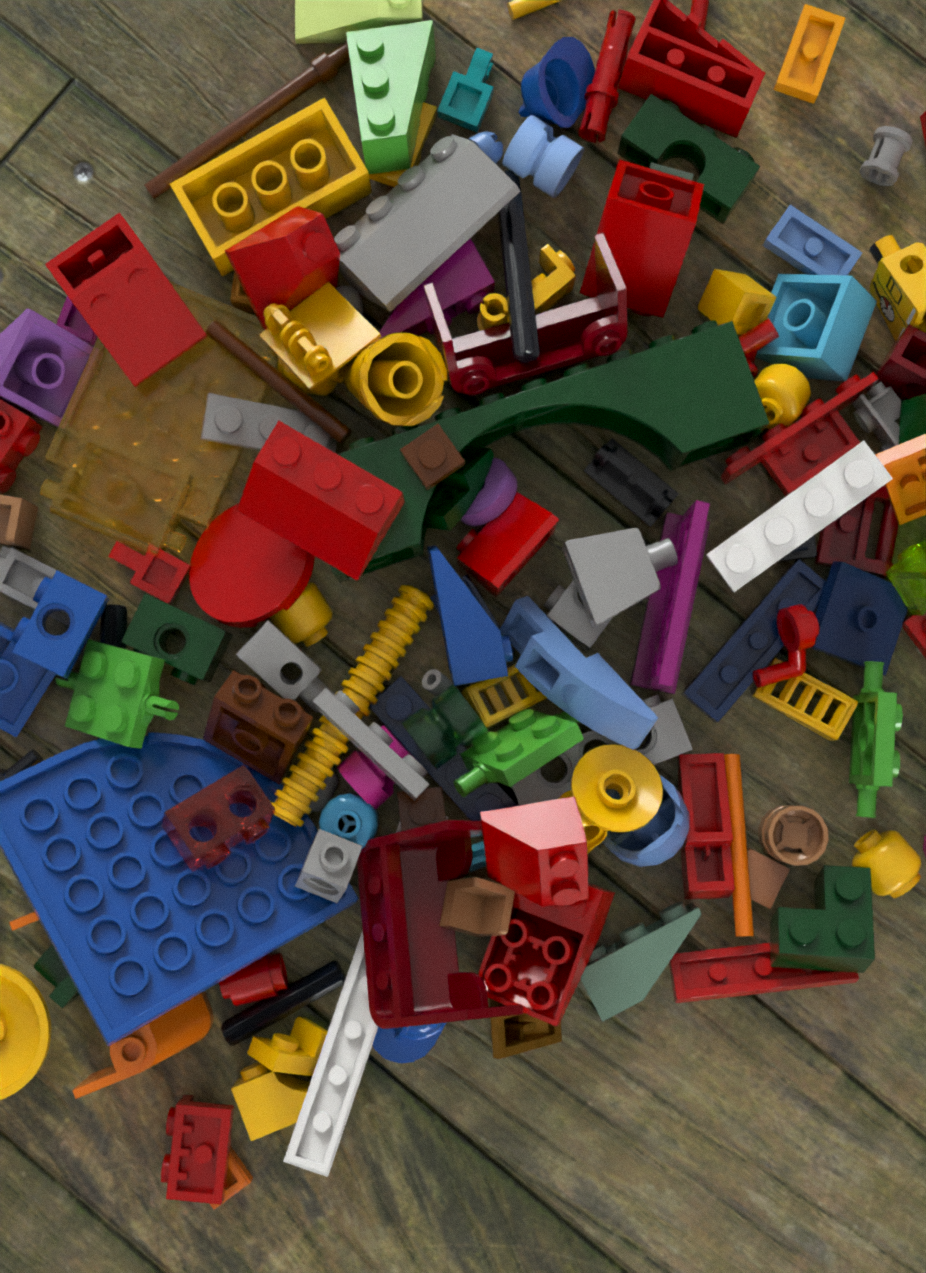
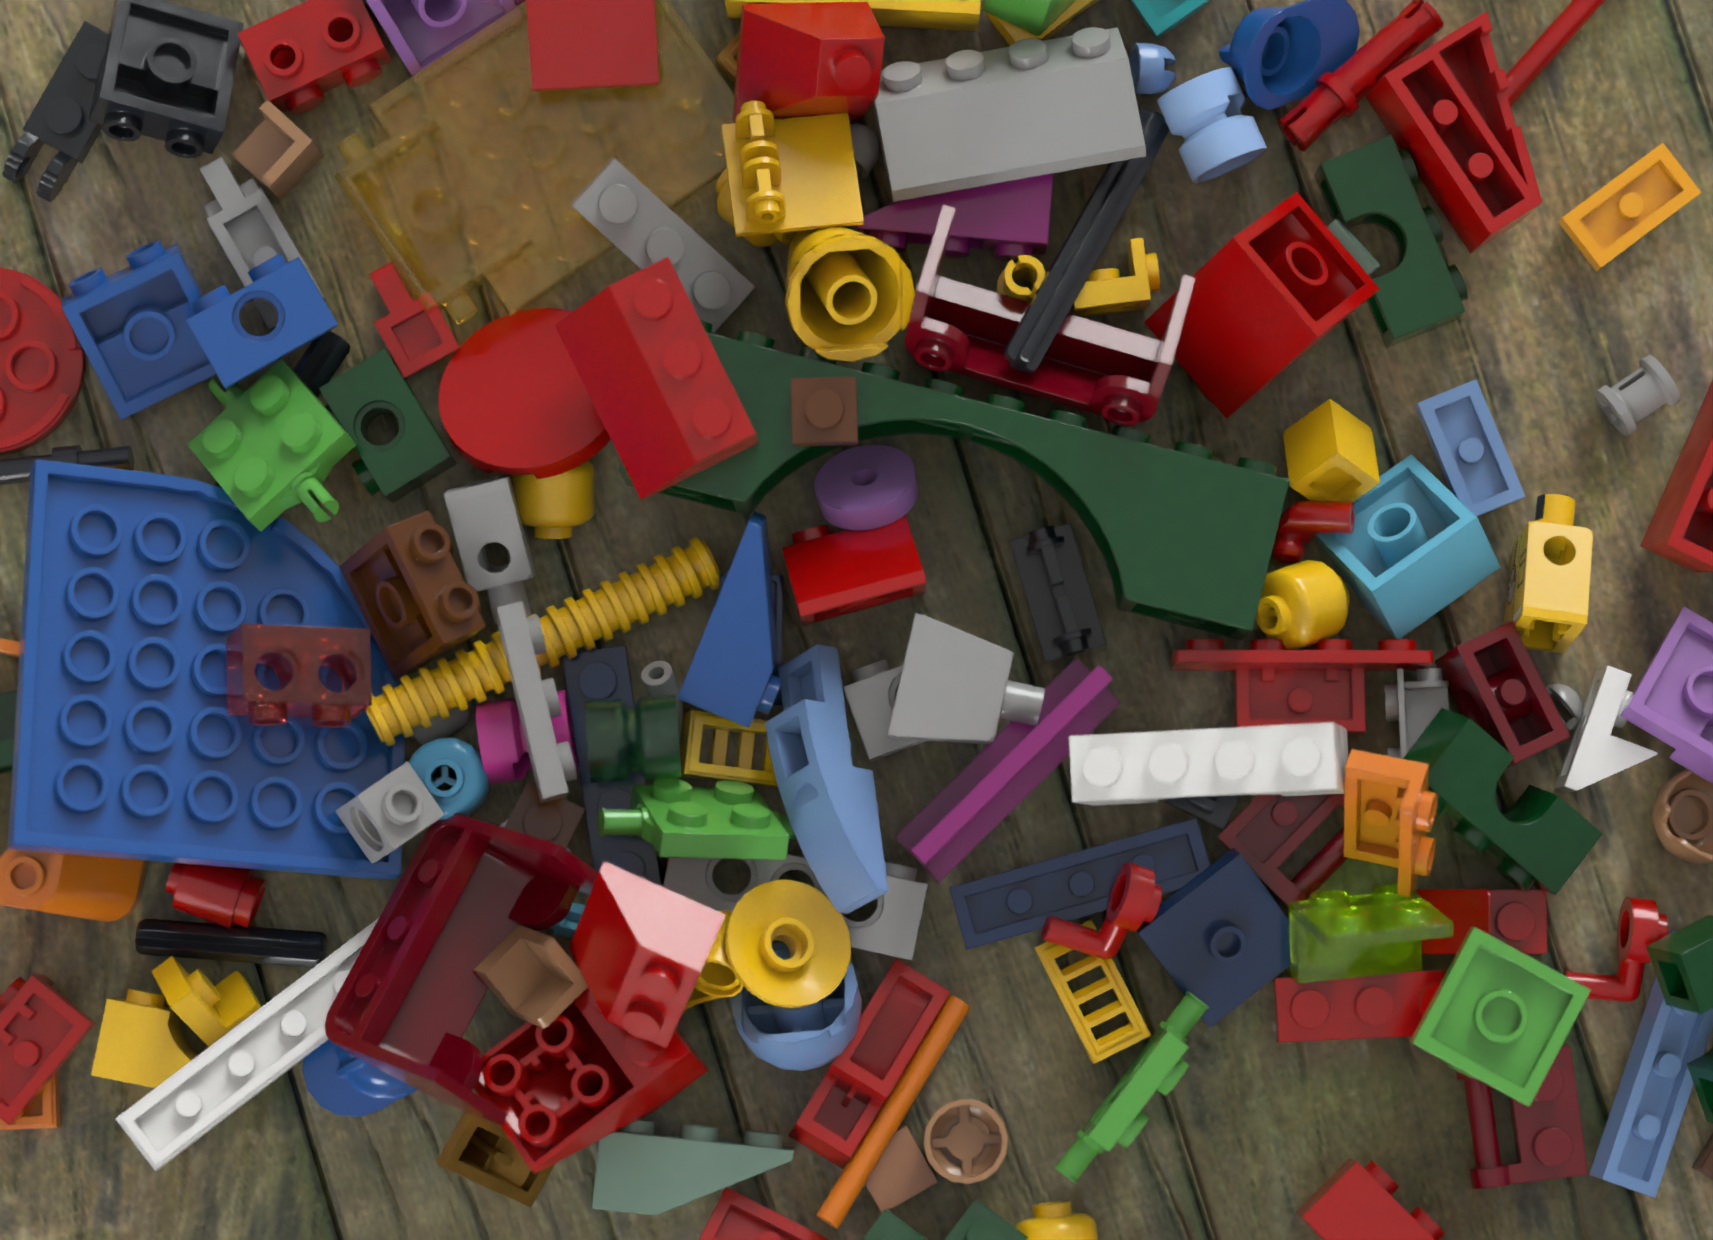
camera: 35 degrees right, 0 degrees up
reddish brown bar [206,320,352,444] -> none
dark green slope [422,446,494,531] -> none

